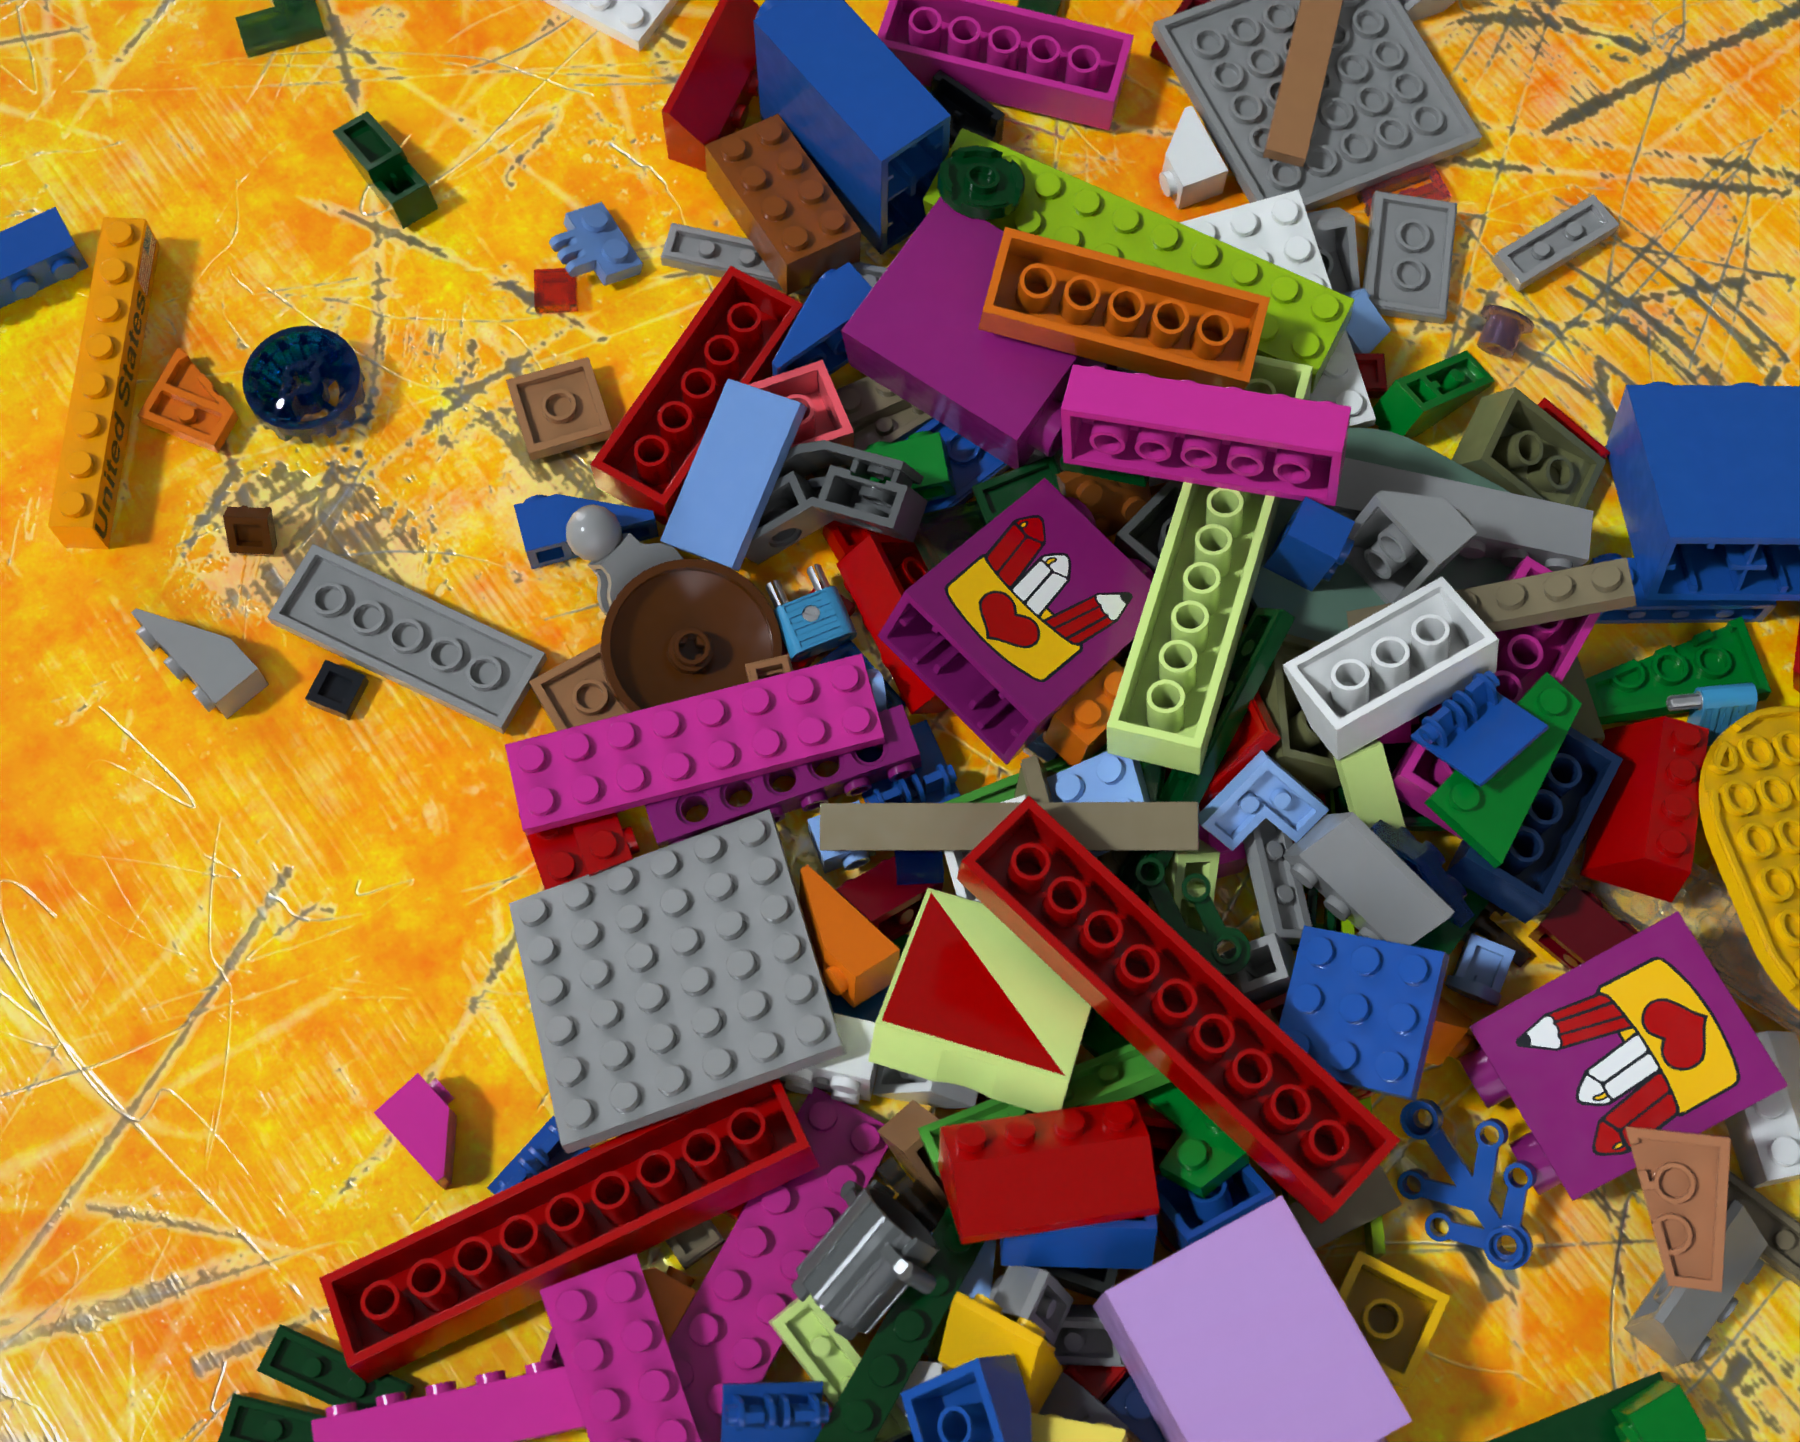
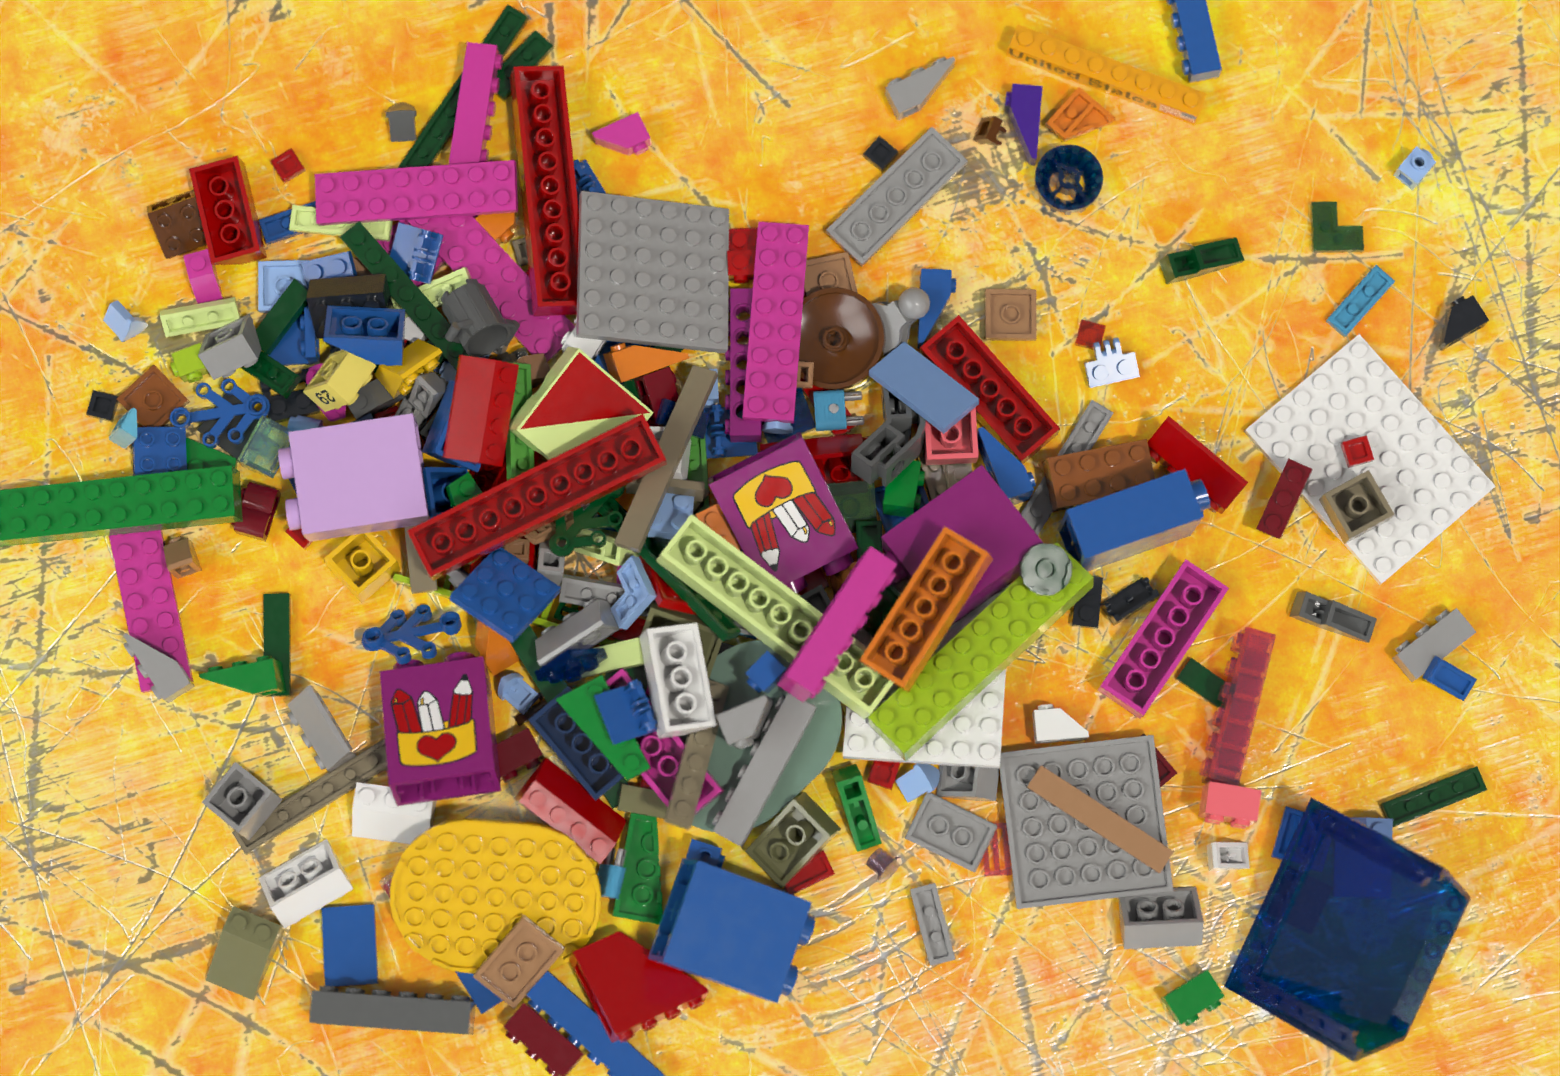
camera: 110 degrees right, 10 degrees up
nougat wing [1625,1126,1731,1292] -> none
none -> dark purple slope [1005,83,1043,166]

